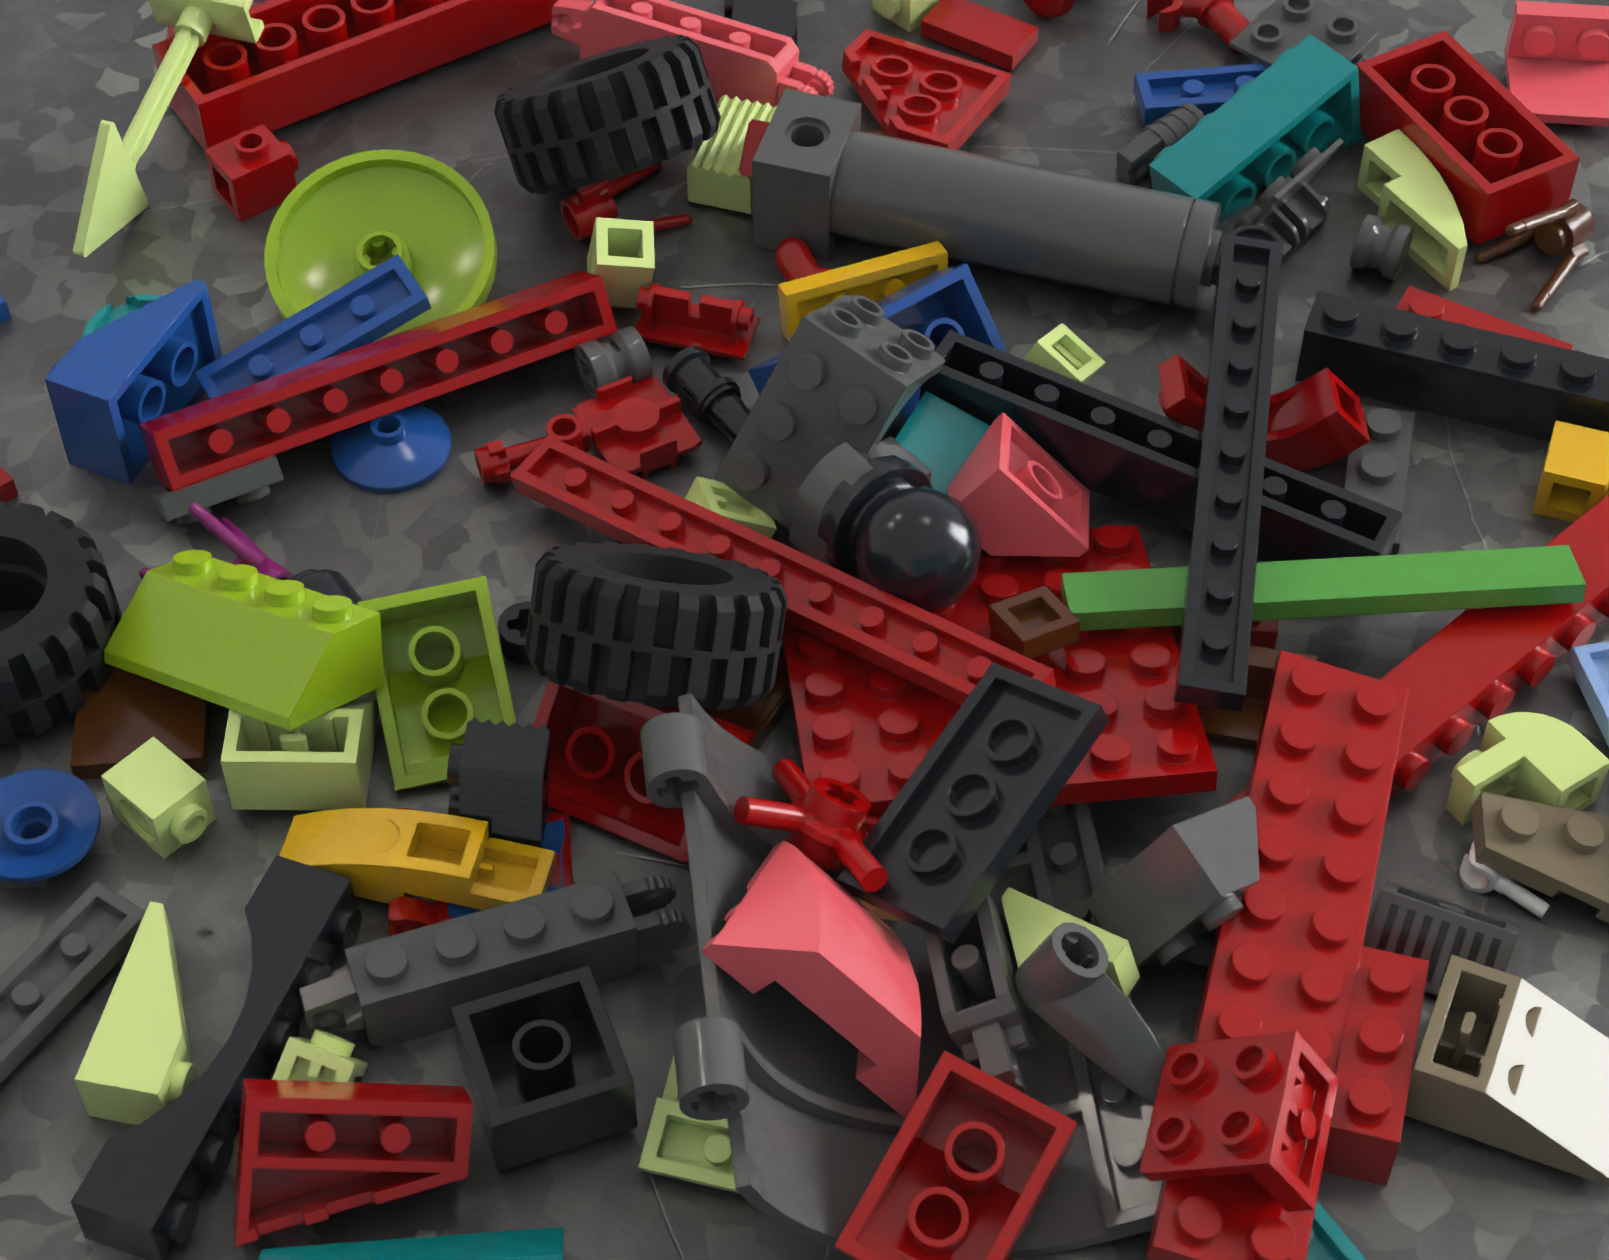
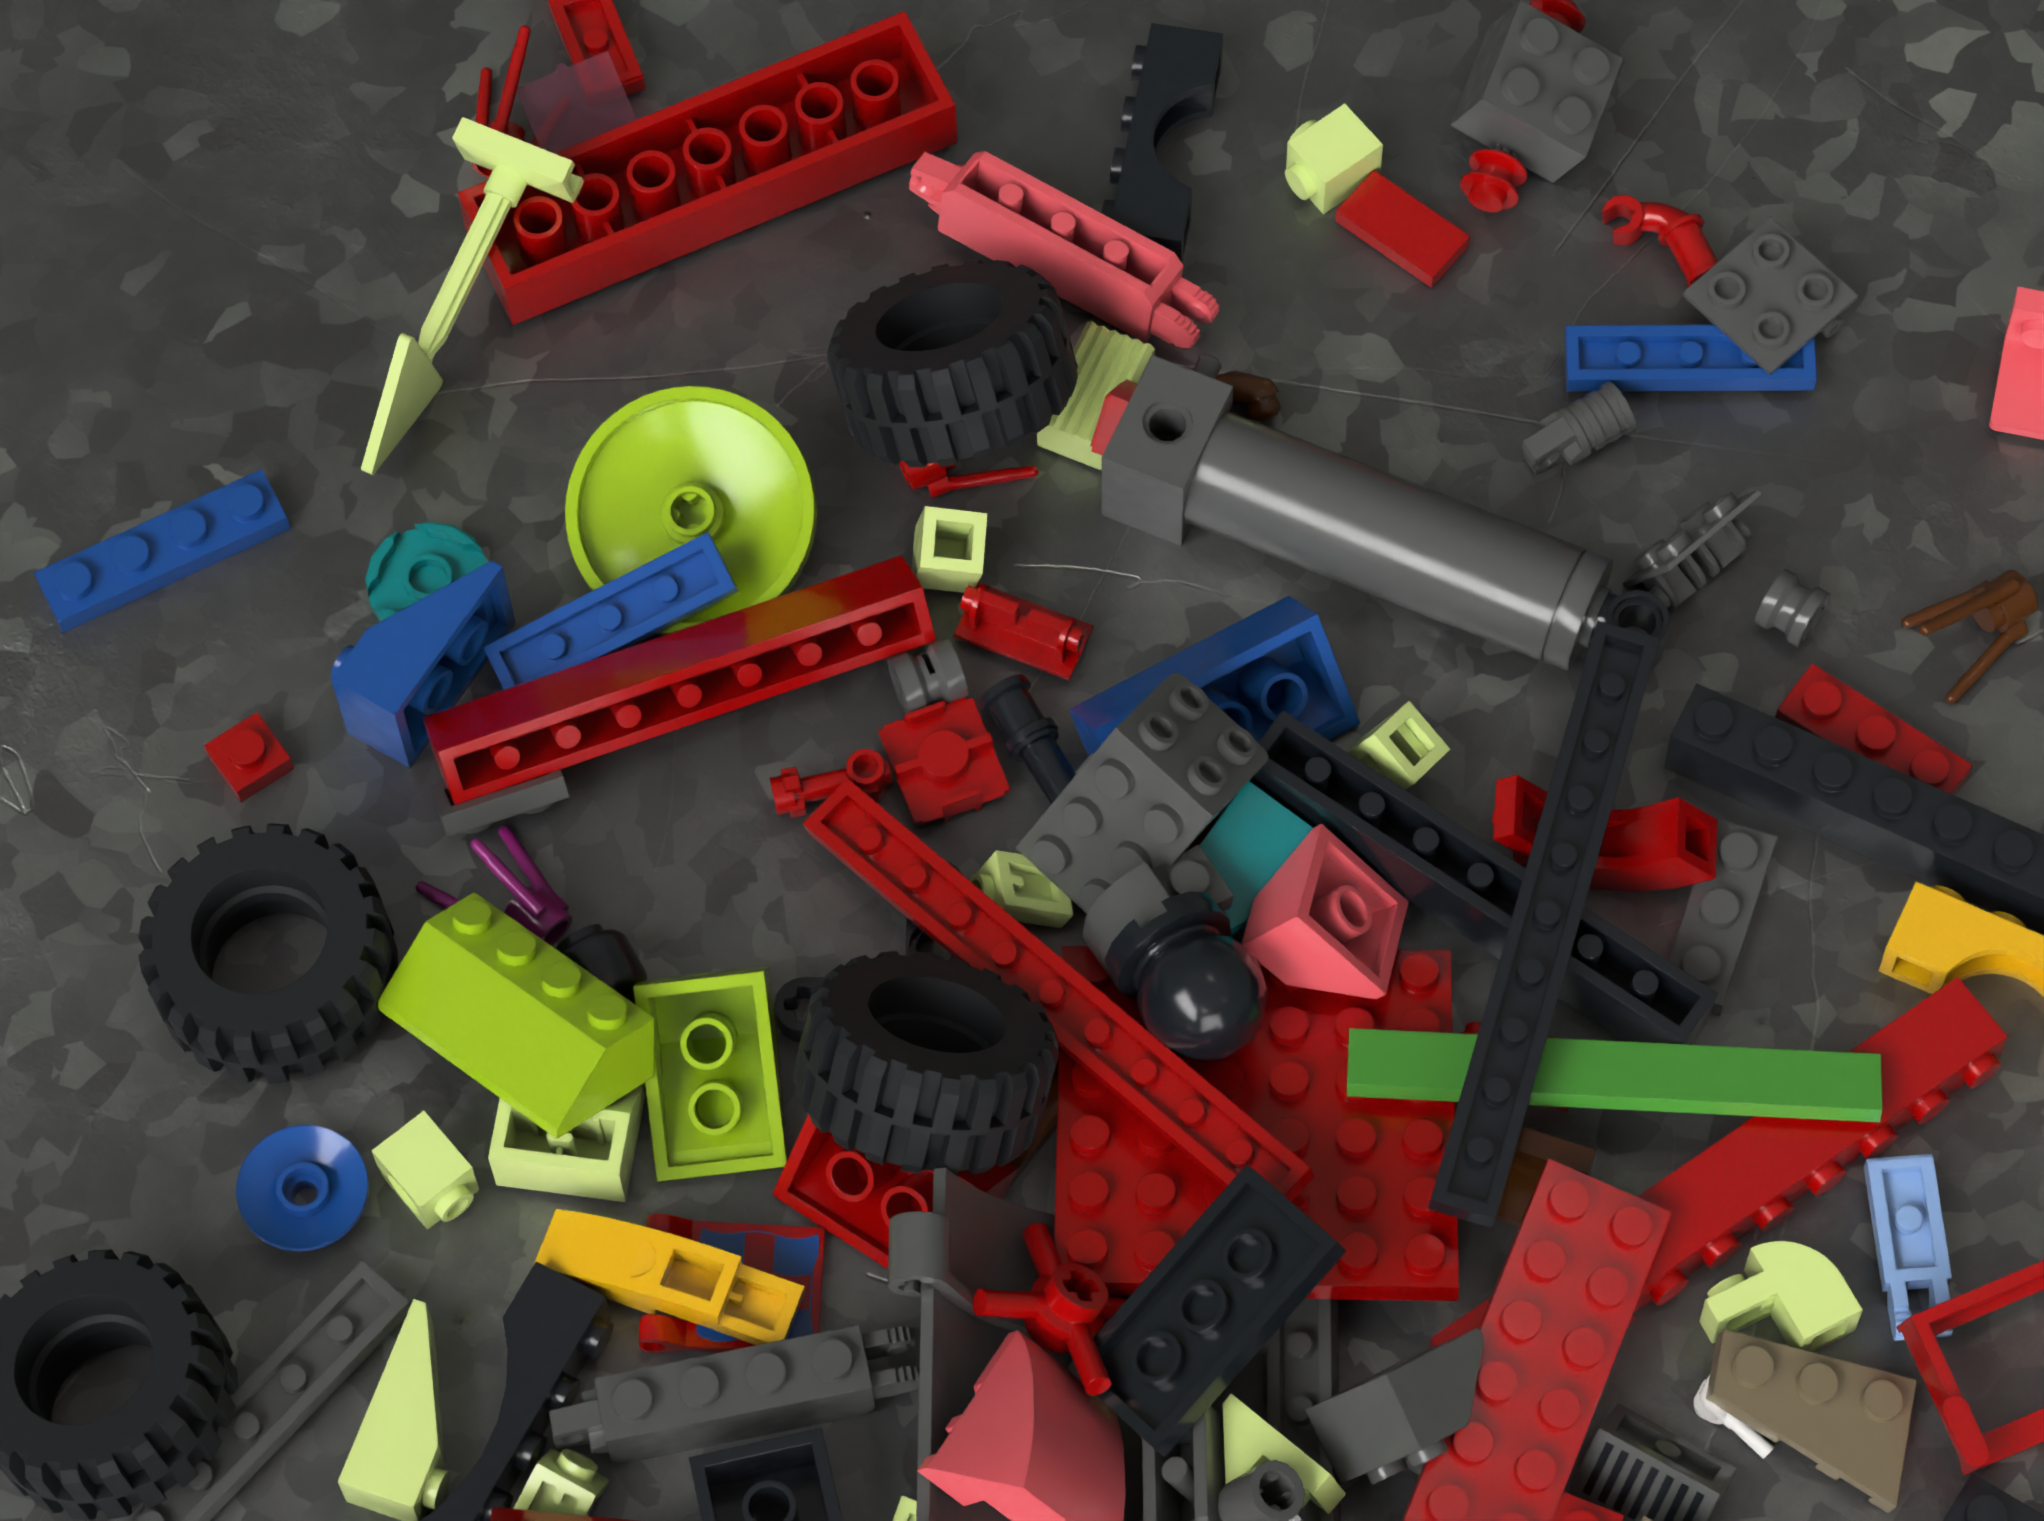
camera: 10 degrees right, 15 degrees up
reddish brown tile [70,663,211,780] -> none
red brick [204,124,299,222] -> none
blue dish [331,404,452,493] -> none
black brick [447,718,550,848] -> none
red arm [775,237,832,282] -> none
yellow plate [778,241,948,342] -> none
red plate [842,29,1012,150] -> none
reddish brown plate [989,585,1080,659] -> none
teal wedge [1149,34,1361,223] -> none
red brick [1356,31,1580,245] -> none
yellowish green slope [1356,129,1468,291] -> none

